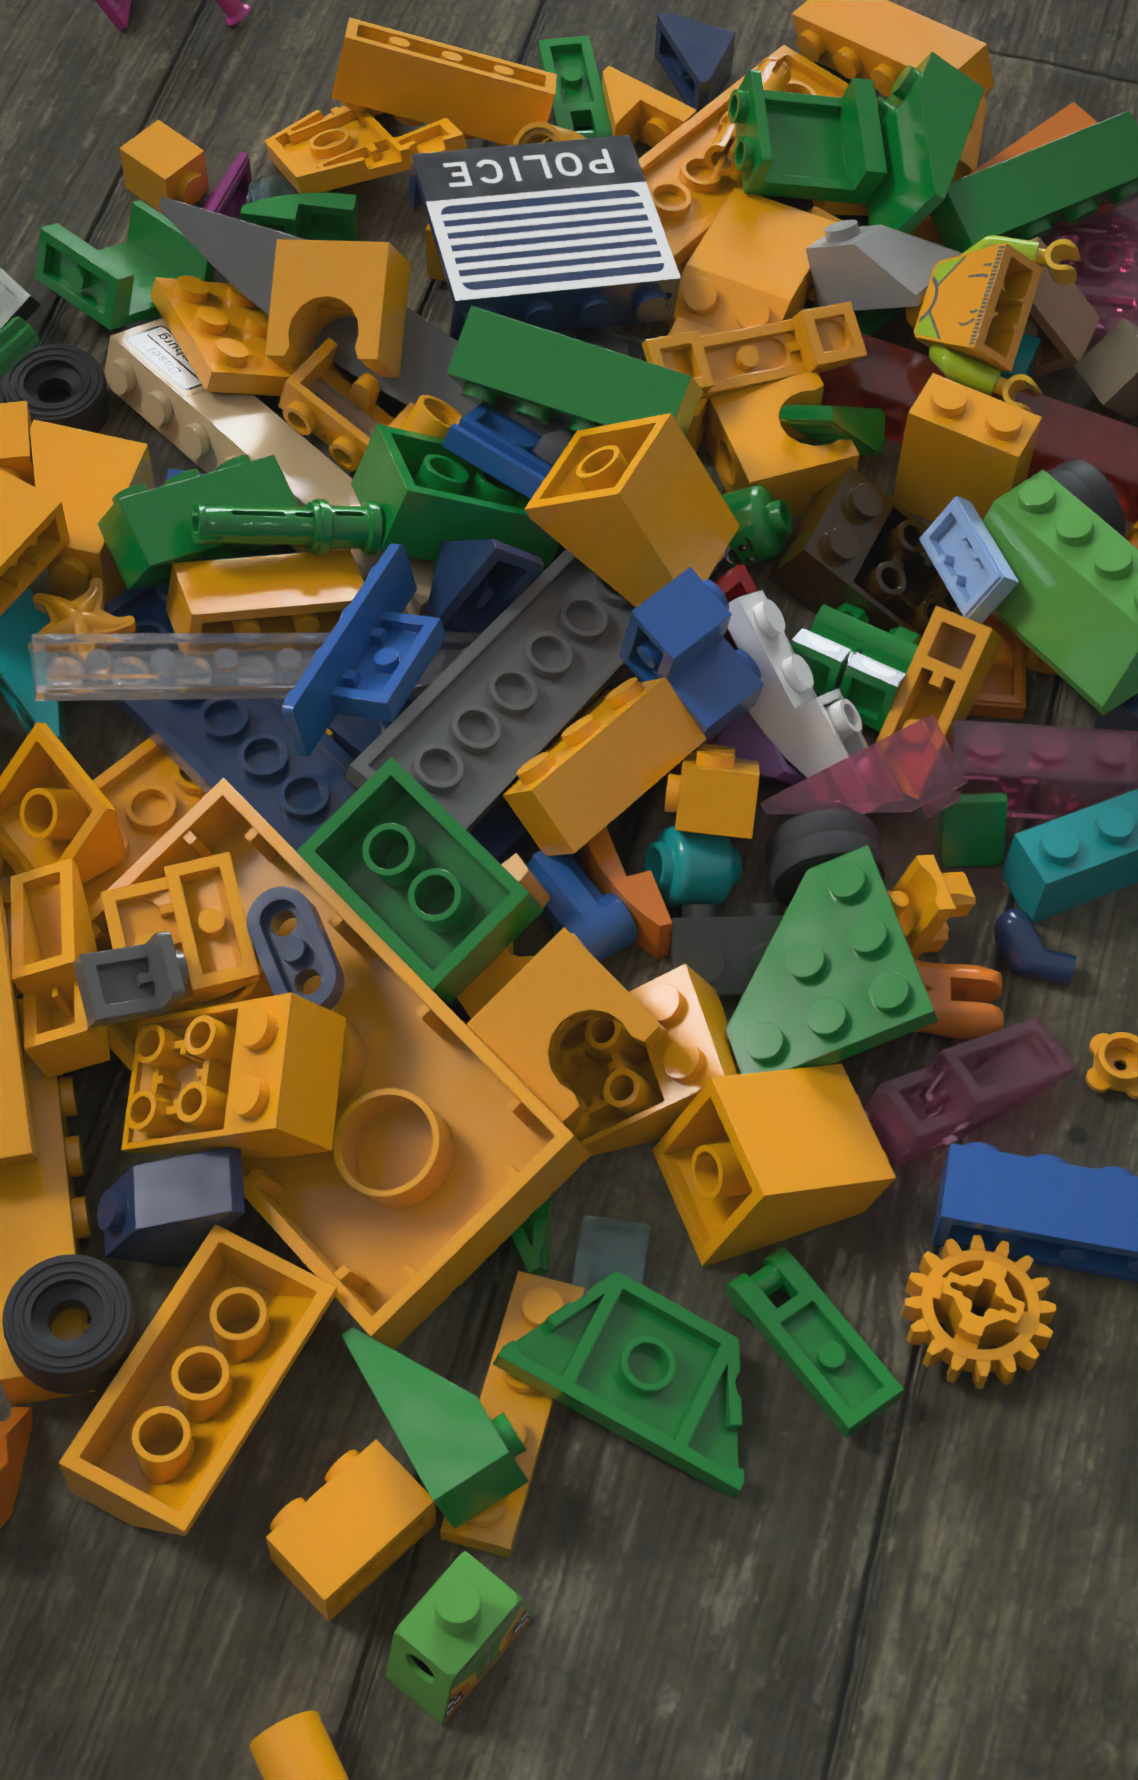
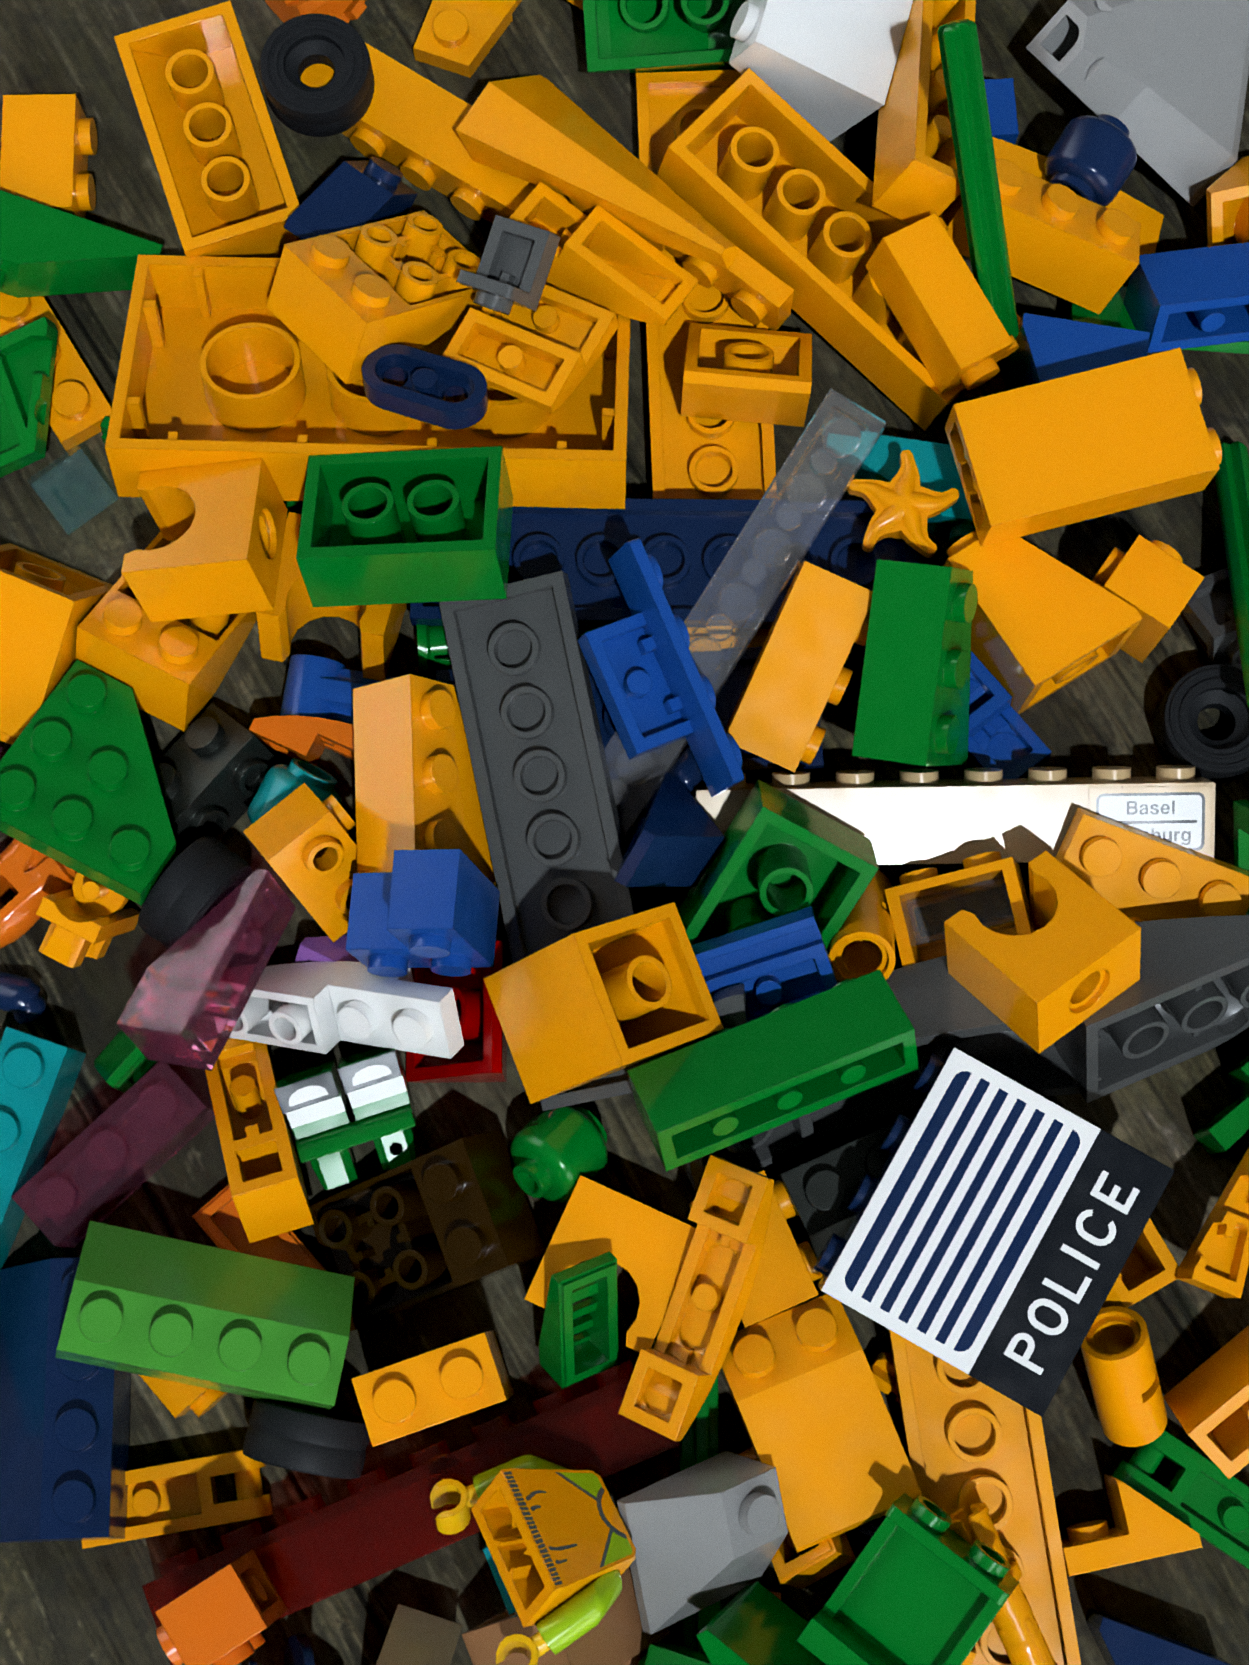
camera: 135 degrees right, 20 degrees up
green pin [190,499,383,556] -> none
light blue plate [919,496,1019,624] -> none

